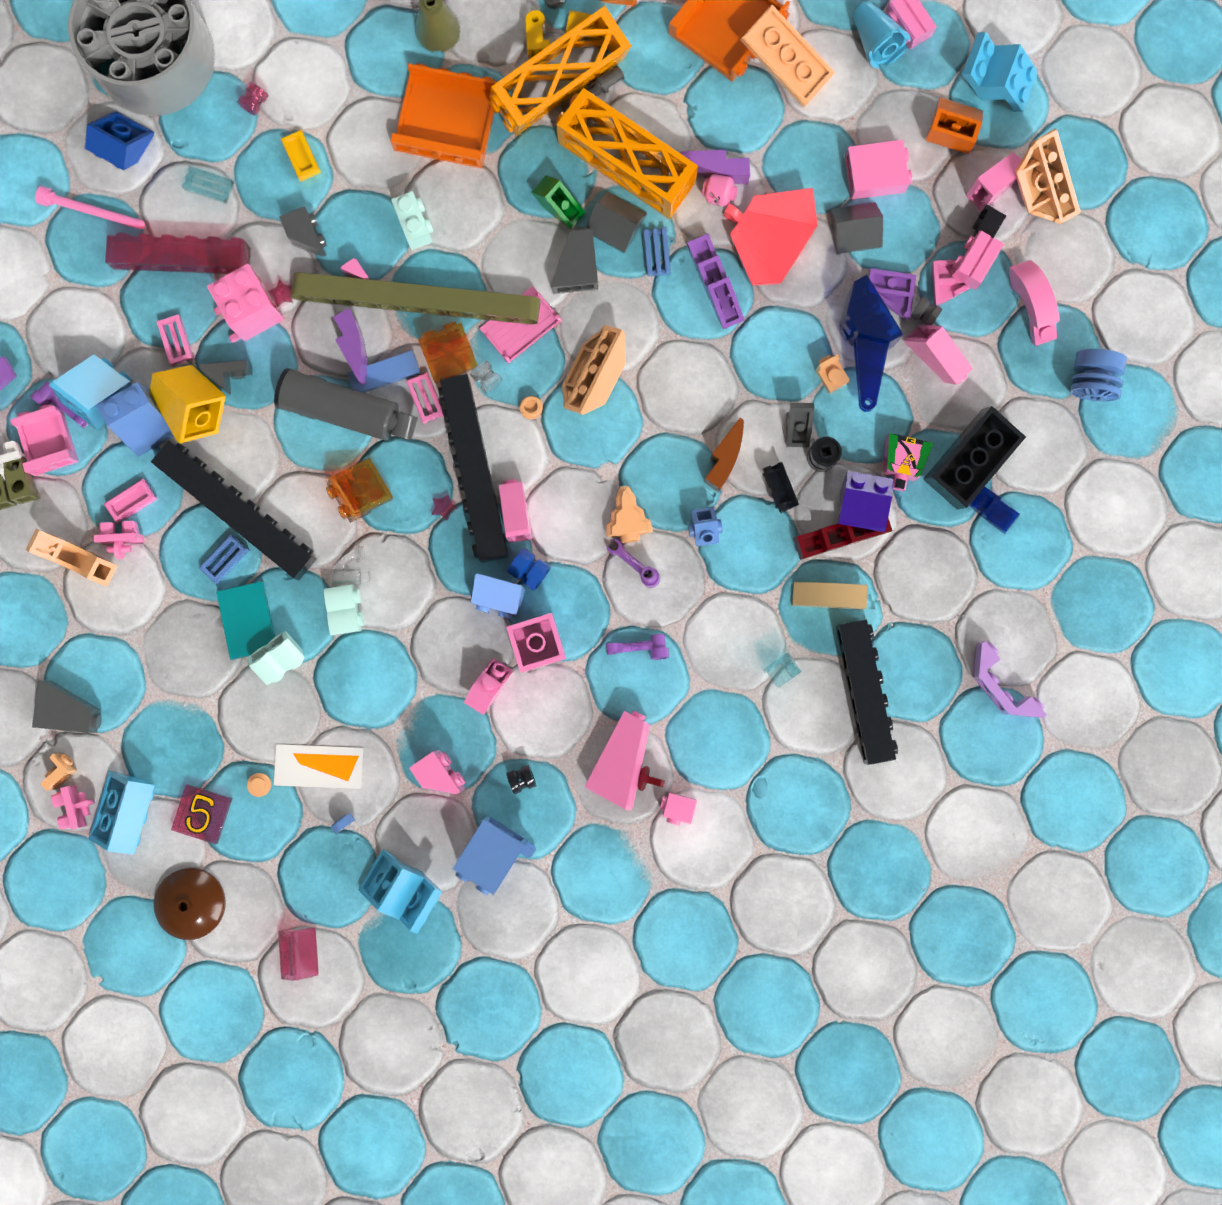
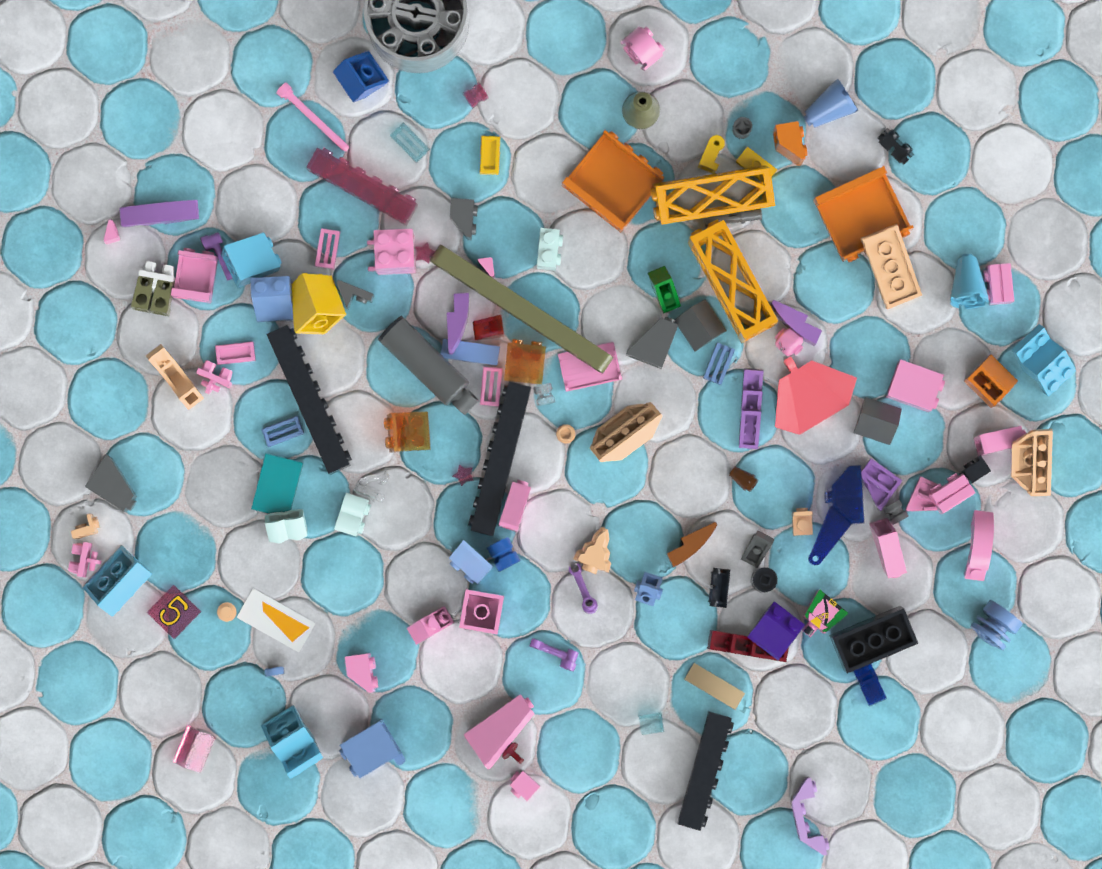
camera: 20 degrees right, 0 degrees up
reddish brown dish [154,868,226,940] -> none
black wheel [506,764,537,795] -> none
none -> clear red slope [473,315,504,340]
none -> reddish brown cone [729,466,759,492]

